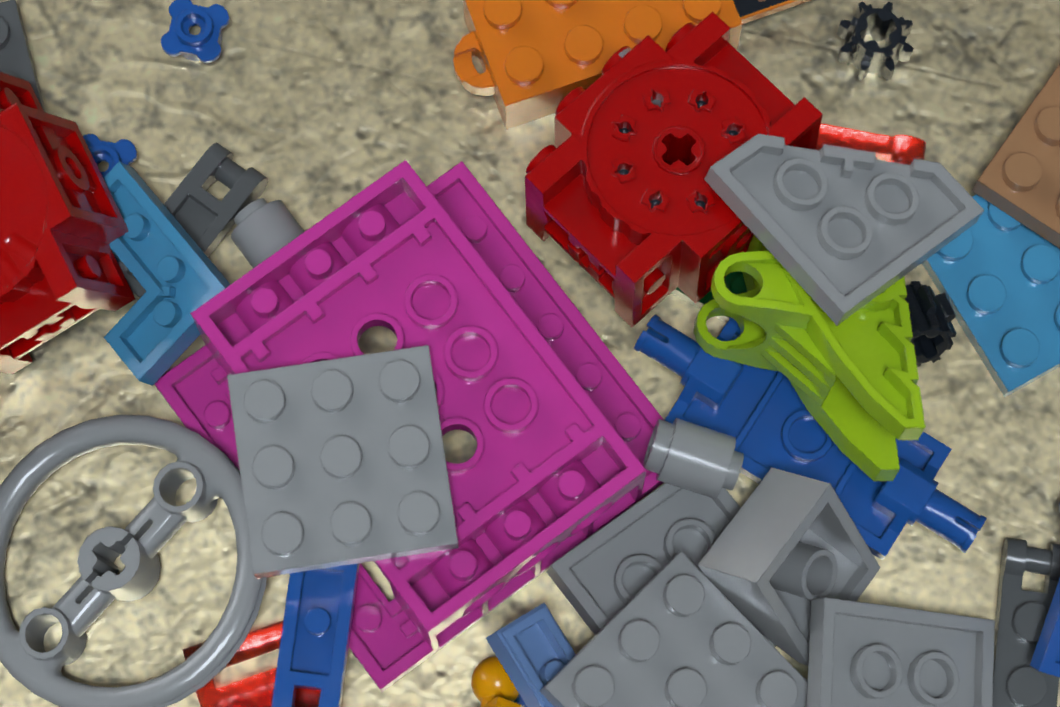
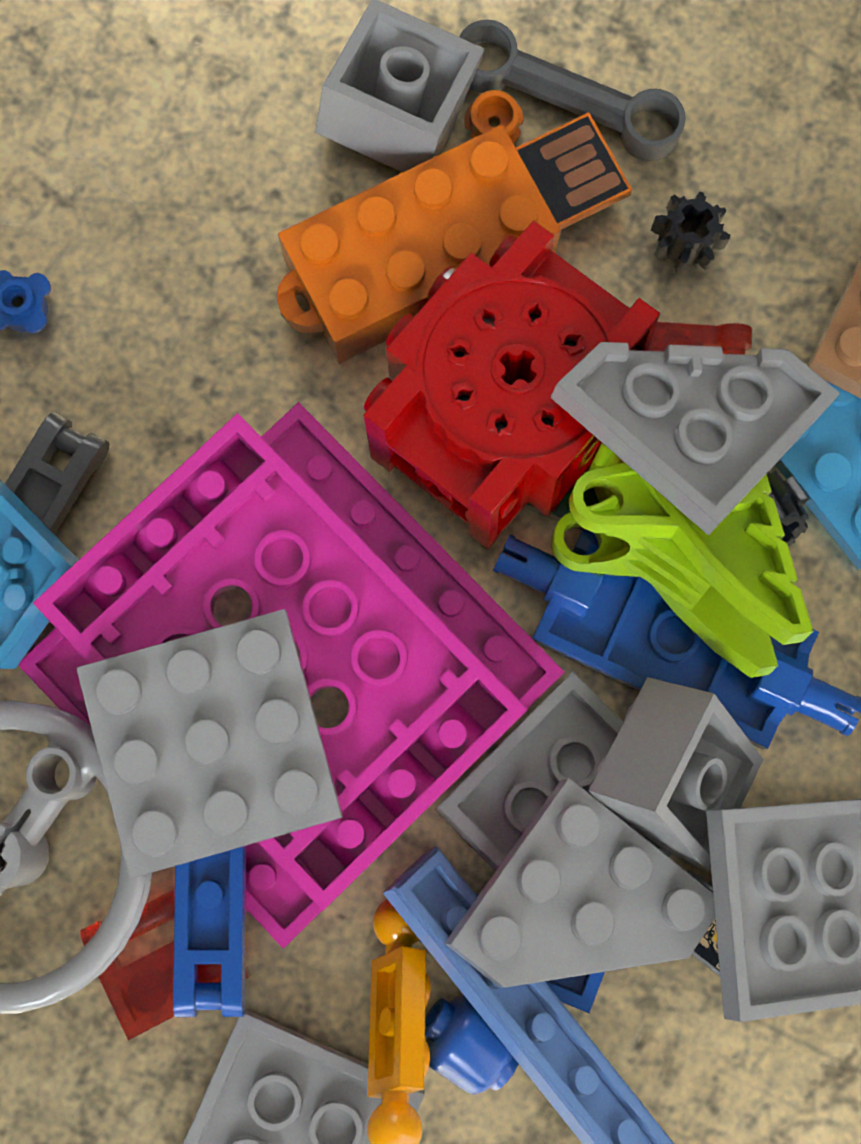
camera: 10 degrees left, 5 degrees up
light grey brick [231,198,305,268] -> none
light grey brick [643,418,744,499] -> none

